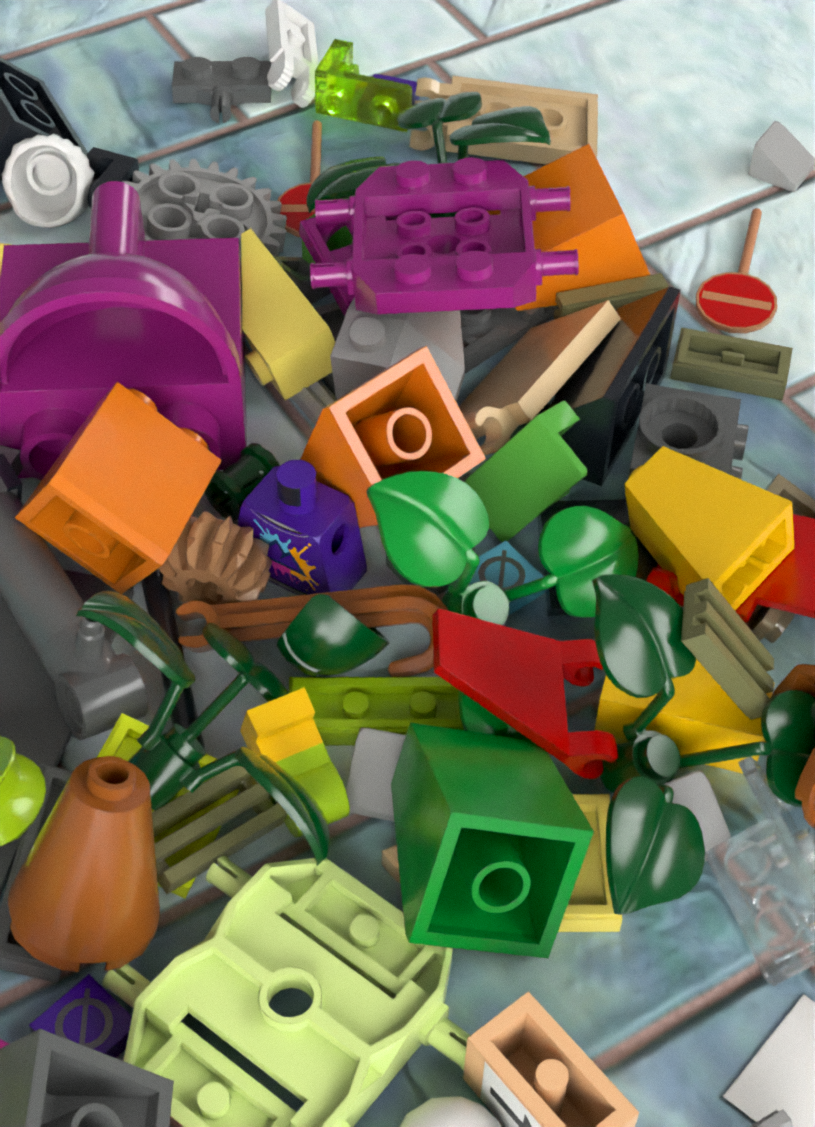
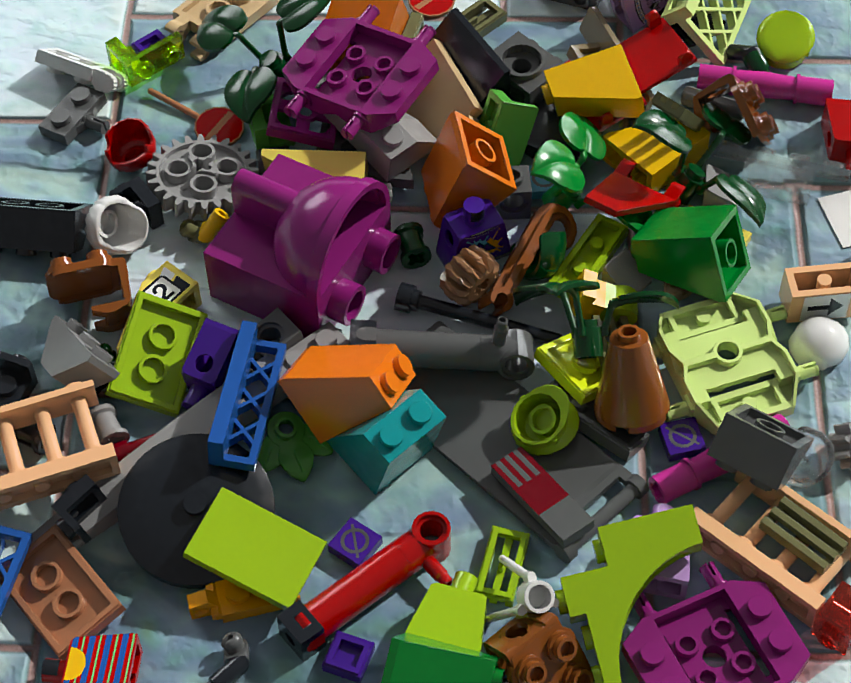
camera: 55 degrees left, 5 degrees up
orange slope [15,382,222,594] -> none
none -> red hair [104,118,157,172]

